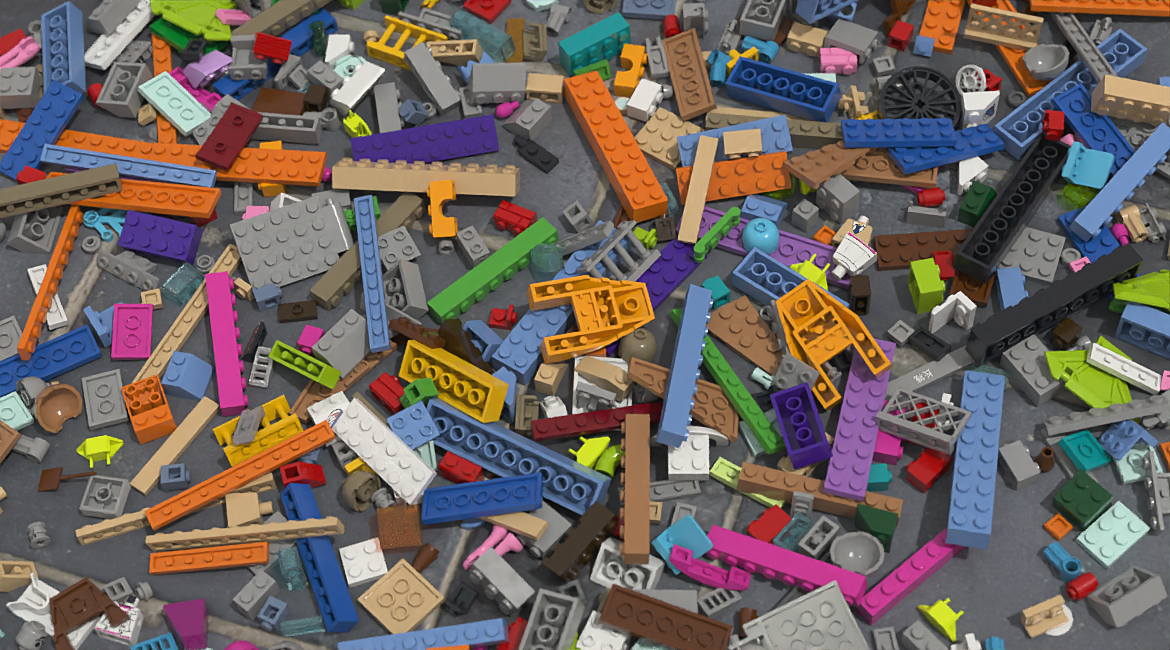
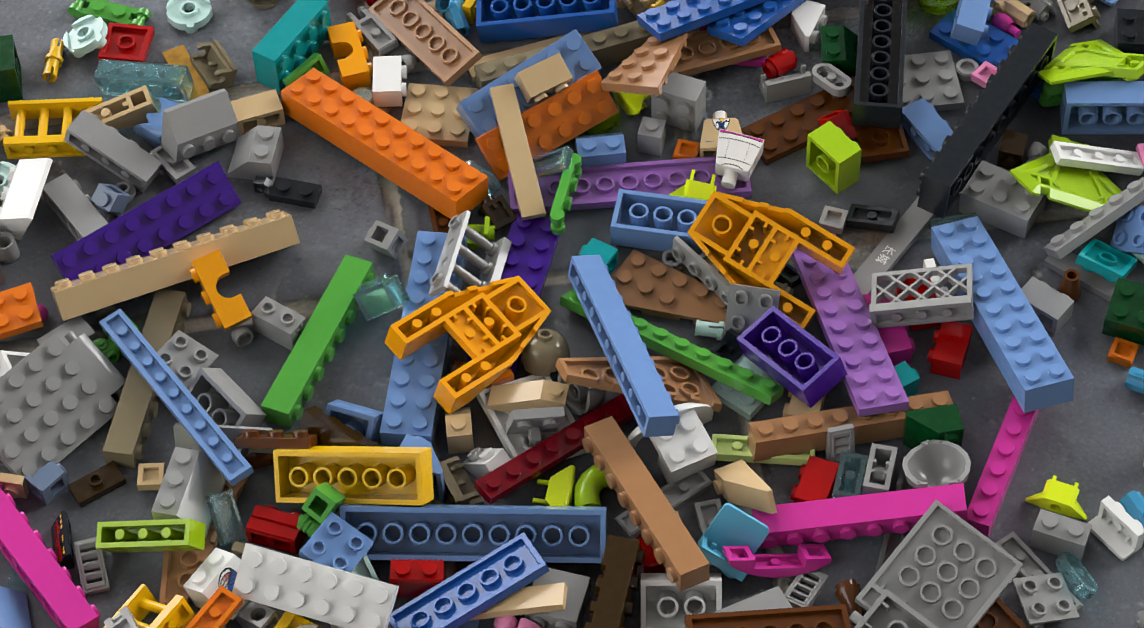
camera: 30 degrees left, 5 degrees down
dark pink brick [297,325,325,357] -> none
neon yellow piece [343,110,372,138] -> none
light grey bracket [398,8,464,41] -> none
red bracket [489,305,517,330] -> none
red brick [493,200,537,236] -> none
dark pink cylinder [495,100,520,119] -> none
light grey piece [546,3,572,37] -> none
light grey tile [551,220,614,259] -> none
medium azure cylinder [742,218,779,255] -> none
dark brown brick [847,275,871,316] -> none
white bracket [929,291,977,334] -> none
none -> tan plate [137,463,166,491]
none -> clear light blue tile [205,489,247,546]
none -> clear light blue tile [532,146,574,179]
none -> tan slope [713,459,777,514]
none -> light grey plate [812,63,852,97]

